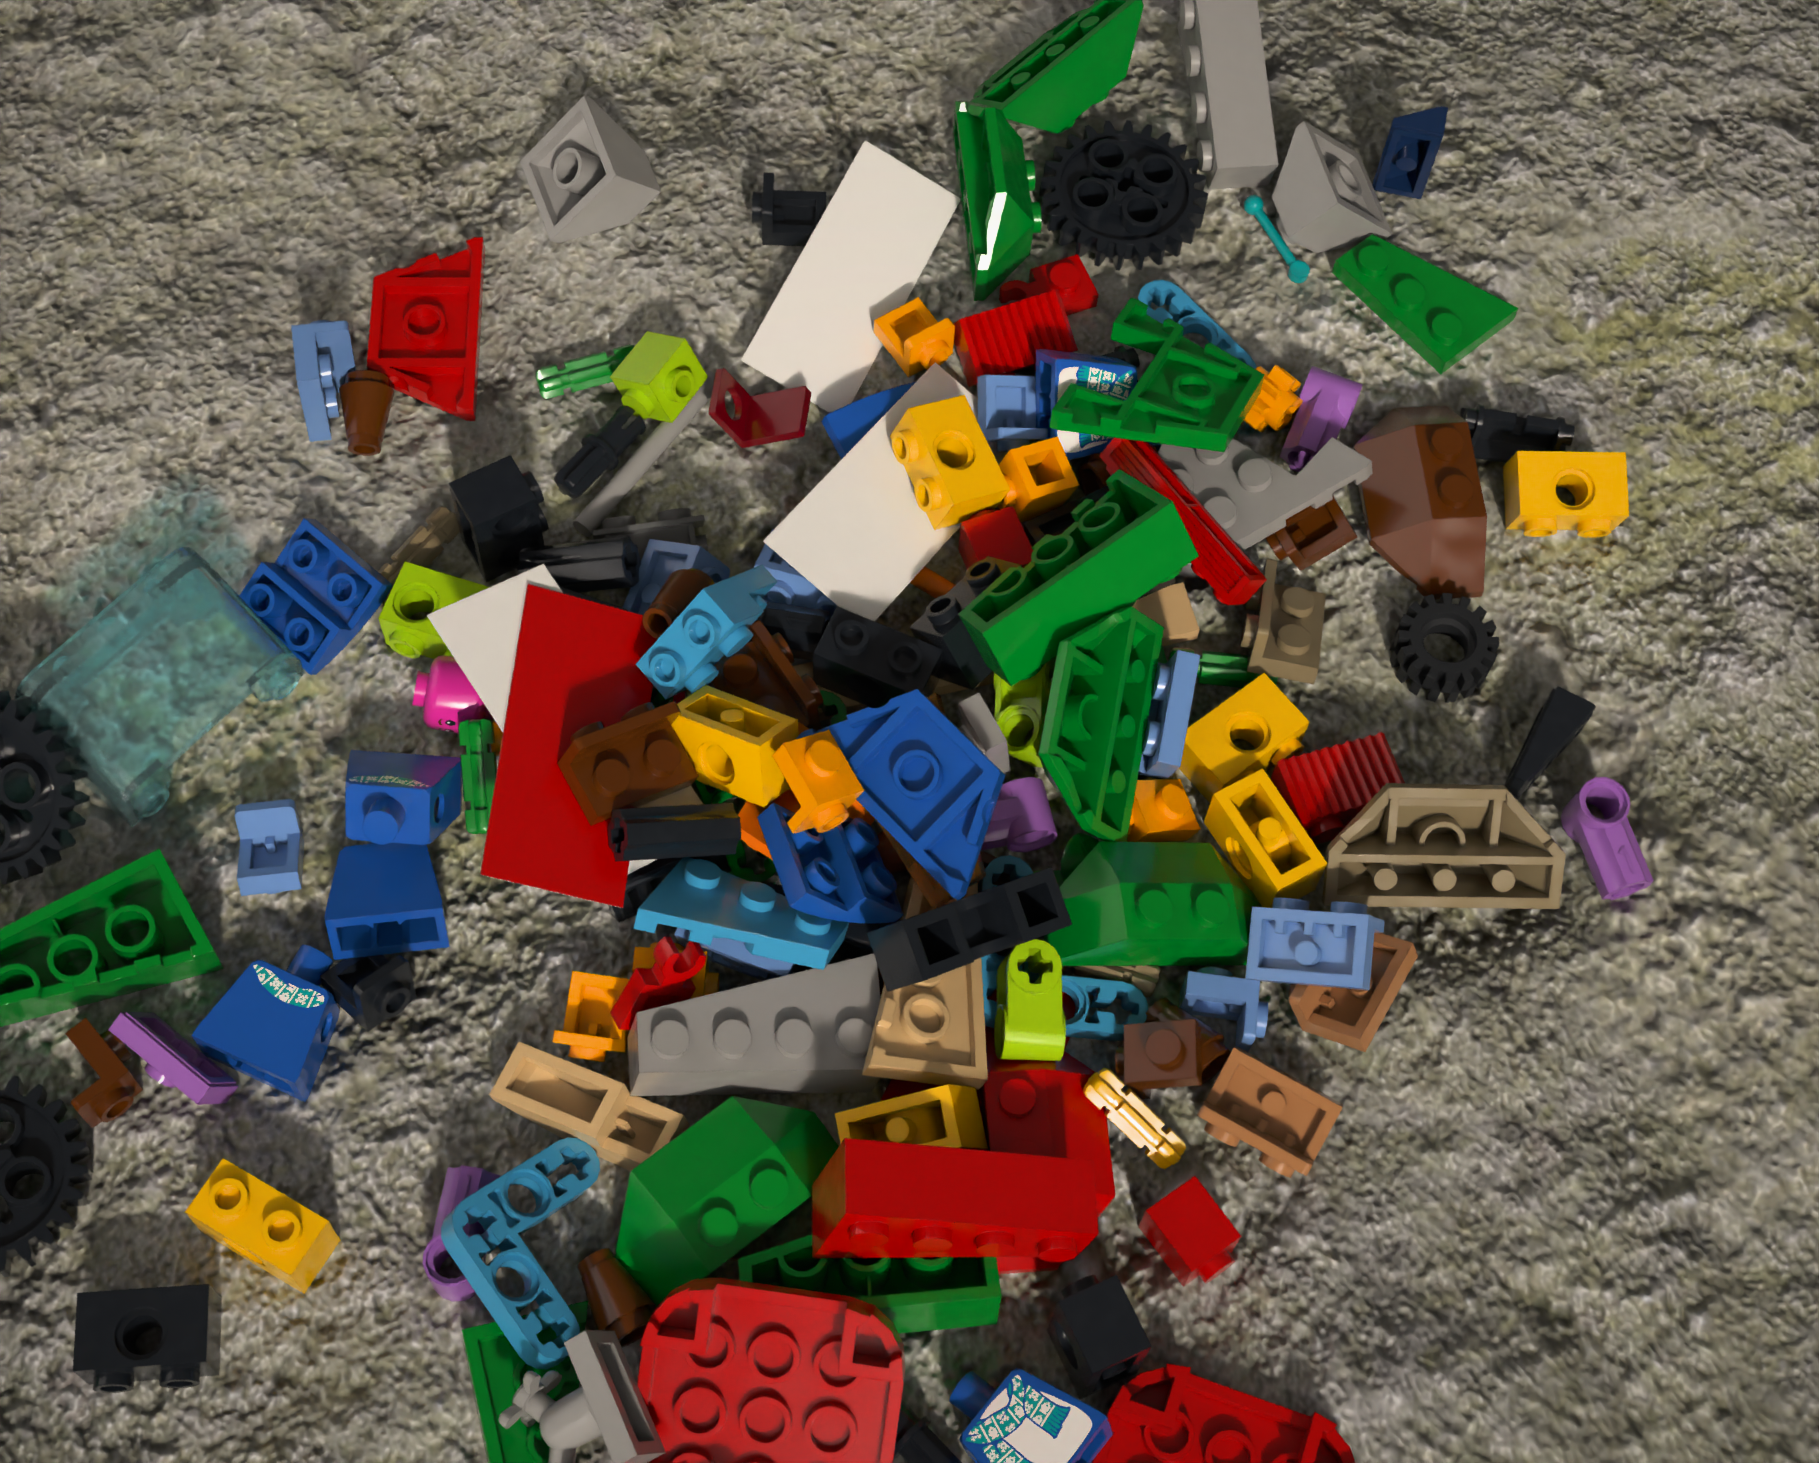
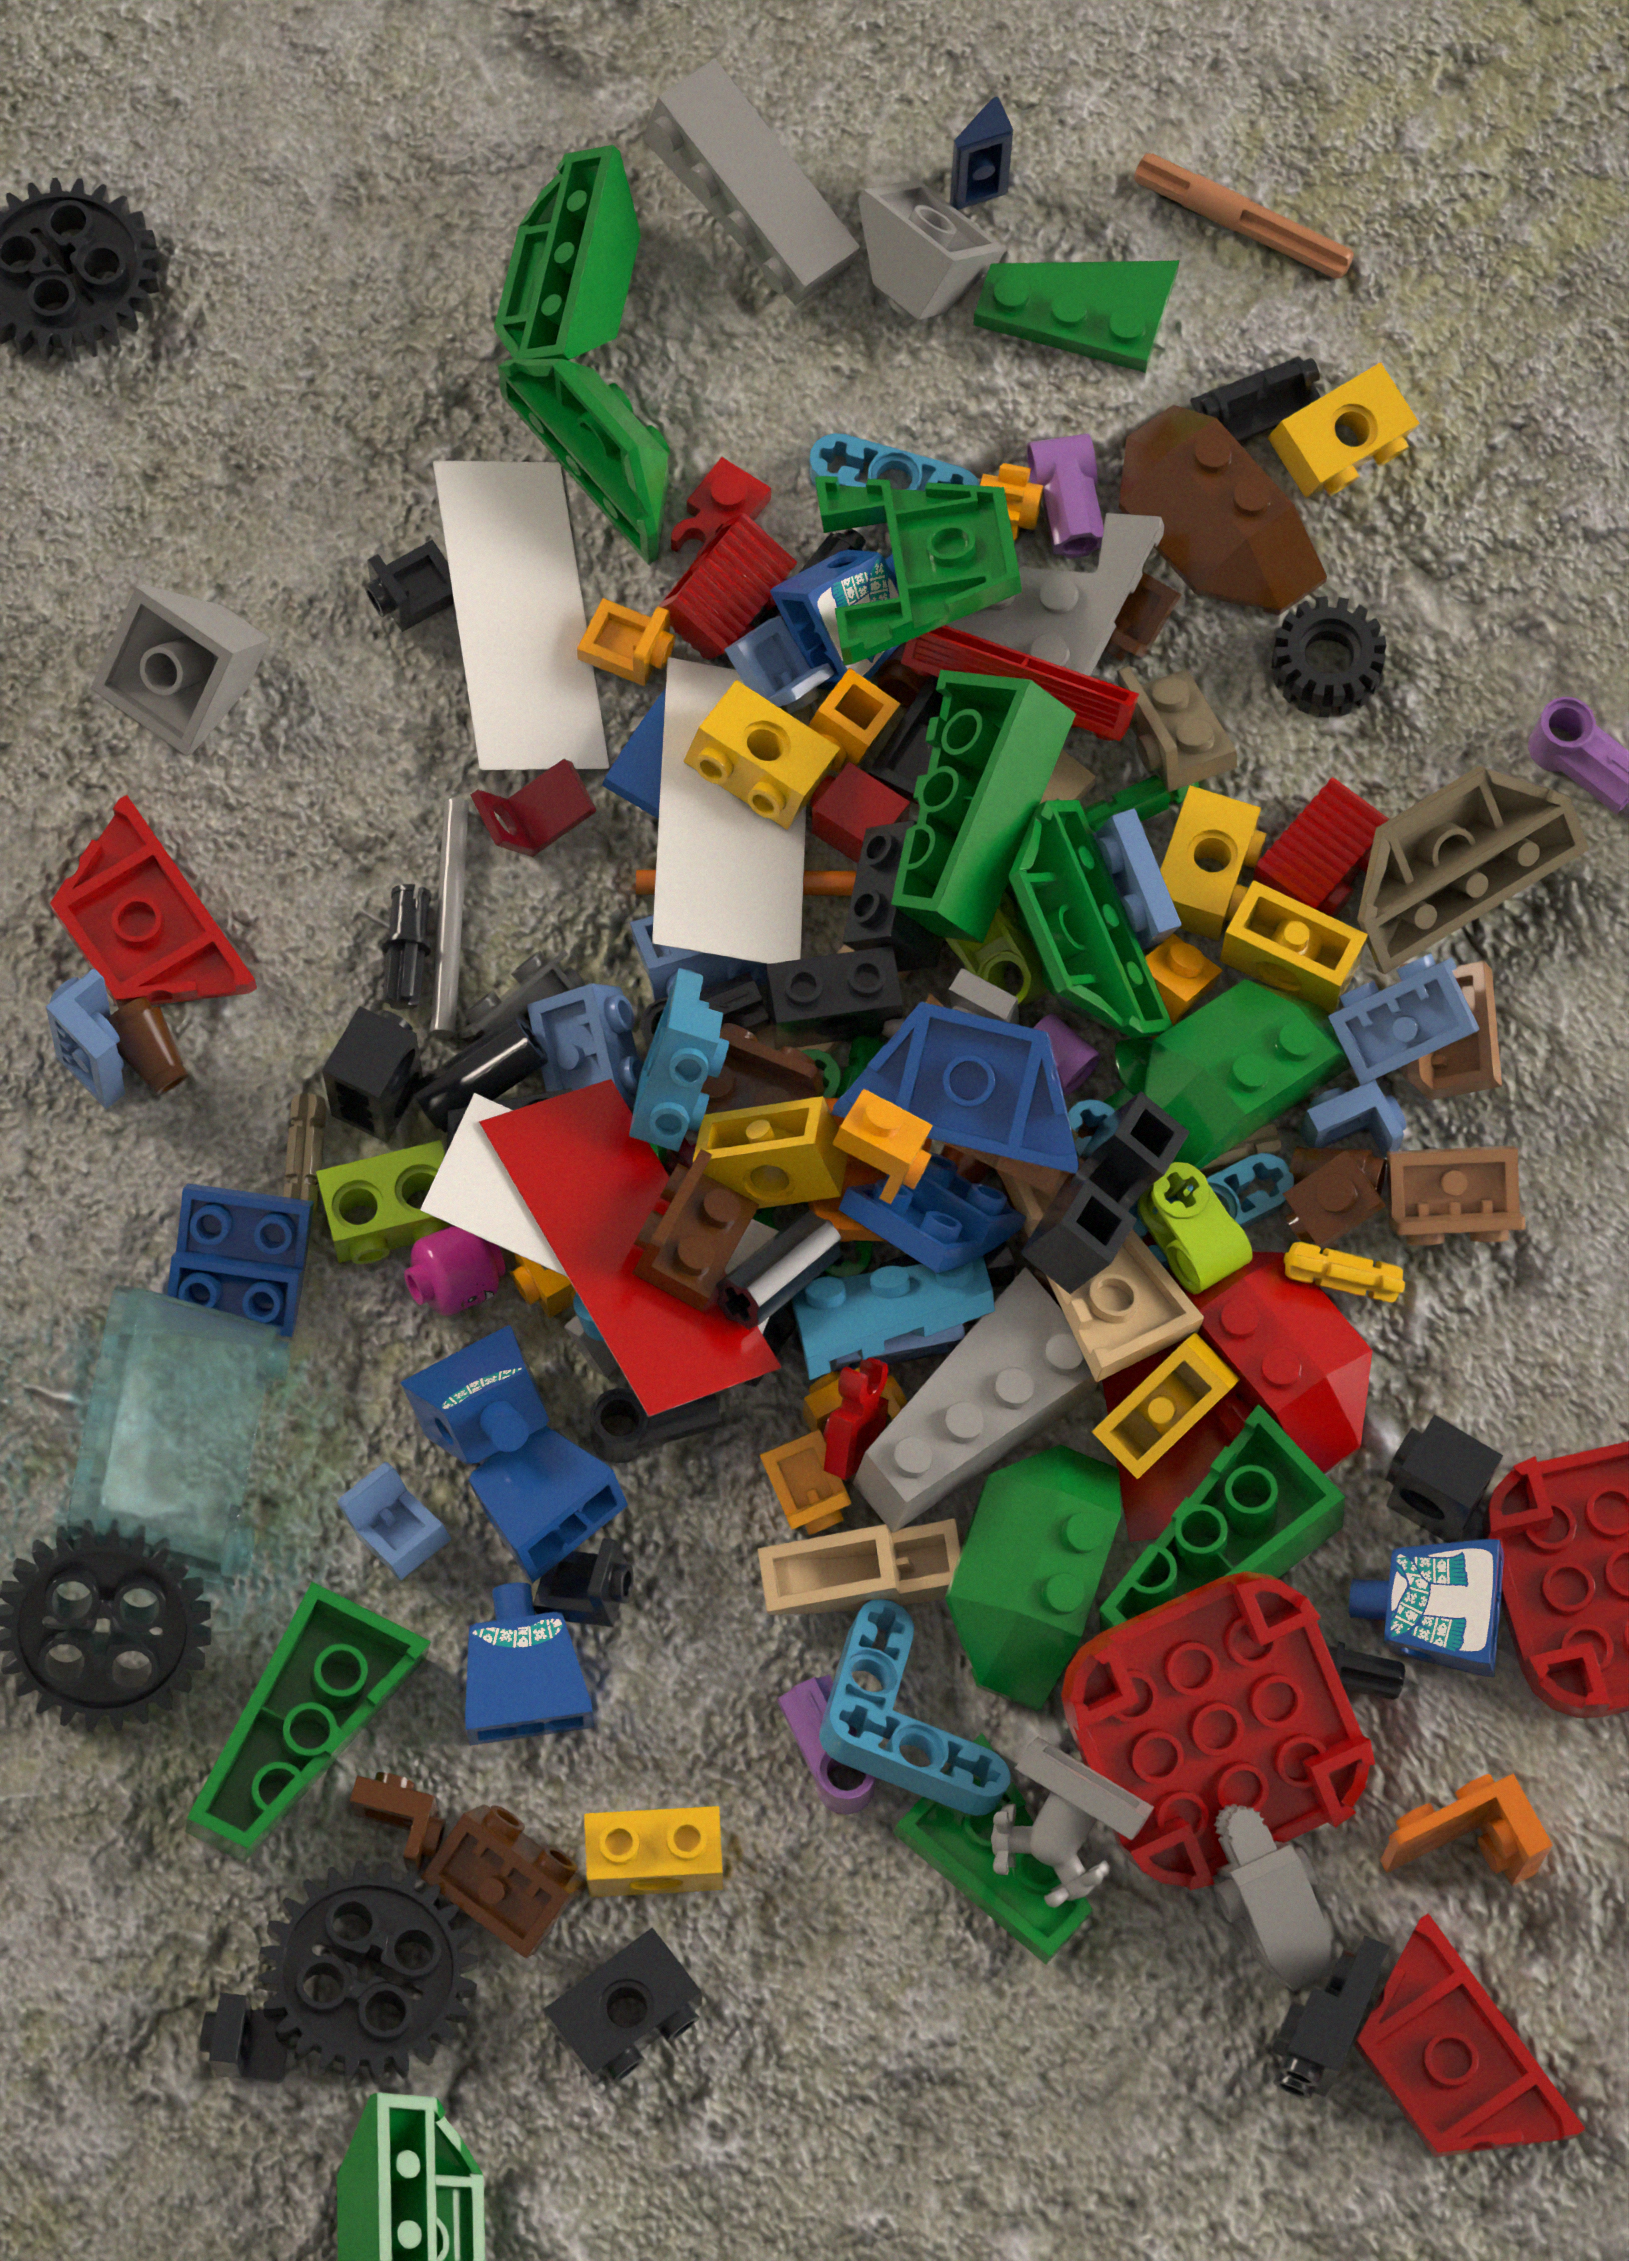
camera: 30 degrees left, 5 degrees up
medium lavender plate [108,1012,239,1105] -> none
green axle [458,719,497,834] -> none
green axle [535,344,634,399] -> none
reddish brown cone [577,1248,656,1348] -> none
lime brick [610,331,708,423] -> none
reddish brown cone [643,568,715,639] -> none
red wedge [812,1138,1099,1262] -> none
black gear [1039,120,1208,271] -> none
red brick [1138,1176,1241,1287] -> none
teal hinge [1244,195,1310,283] -> none
black slope [1504,686,1596,799] -> none
none -> reddish brown bracket [420,1804,588,1959]
none -> black piece [590,1388,722,1463]
none -> nougat axle [1134,153,1354,279]

